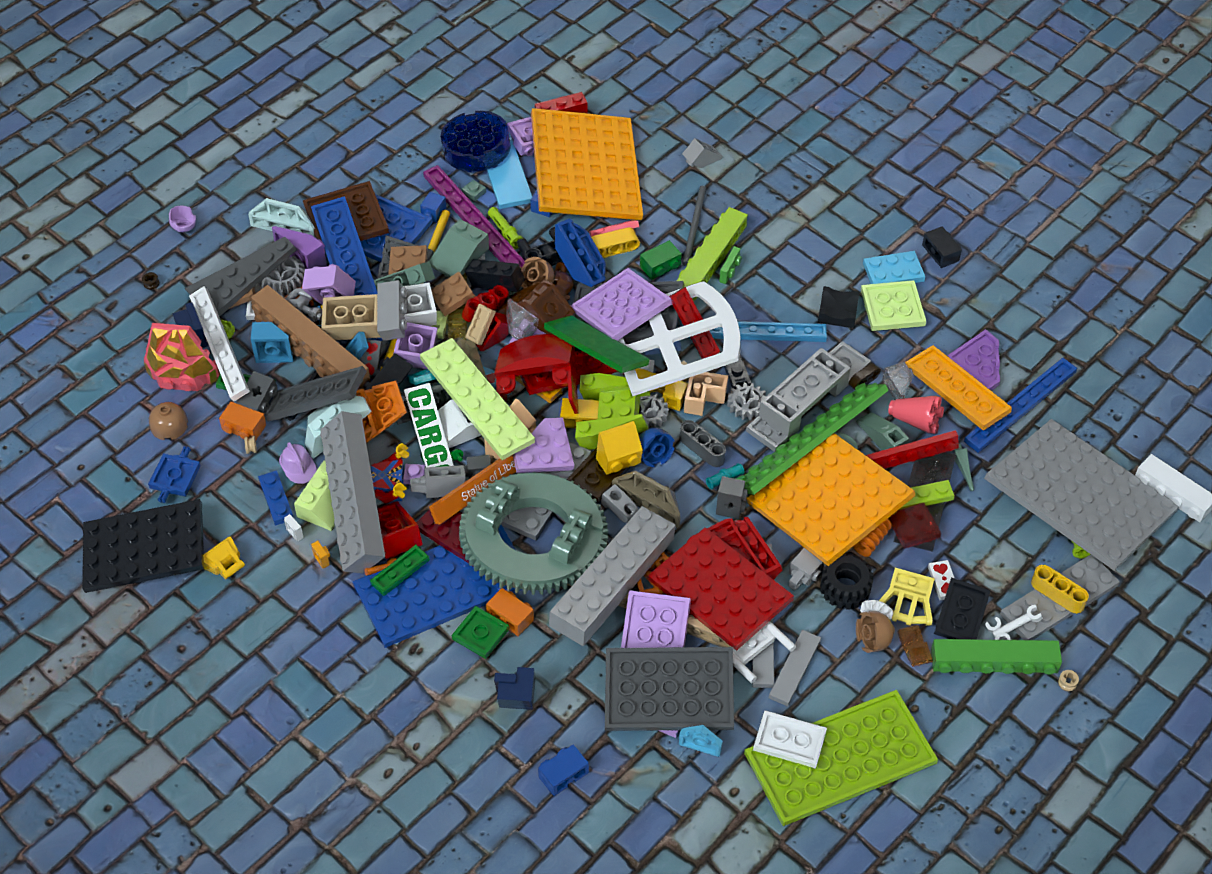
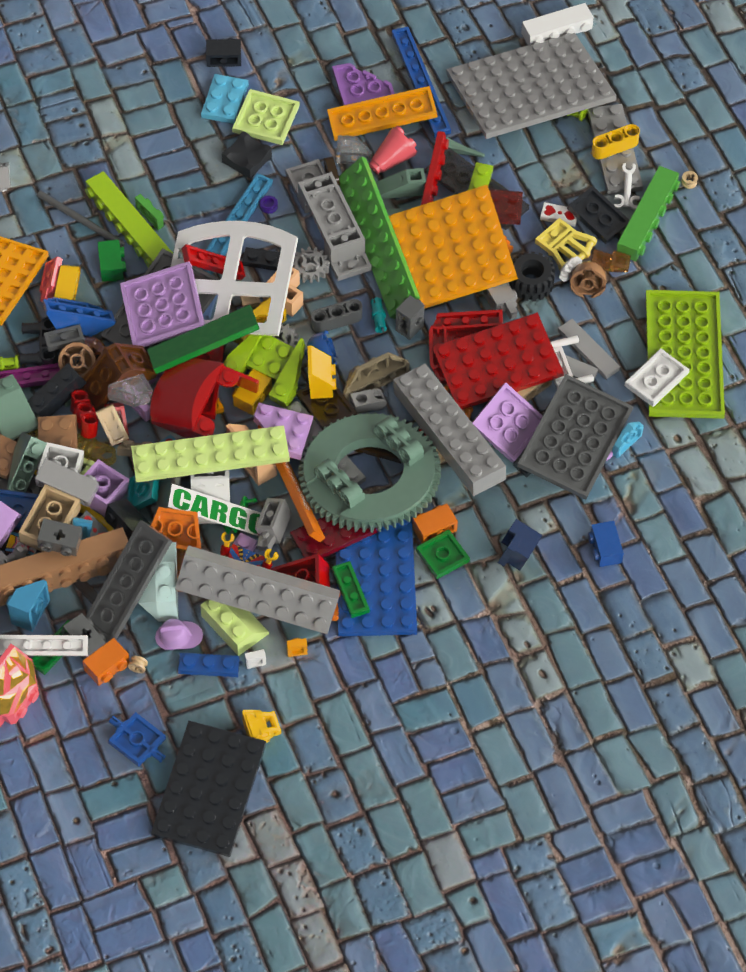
camera: 65 degrees left, 5 degrees up
medium nougat cylinder [149,402,188,440] -> none
dark grey brick [464,455,491,479] -> none
none -> dark grey brick [37,519,82,556]
none -> dark grey plate [44,324,85,352]
none -> dark purple tile [260,196,278,214]

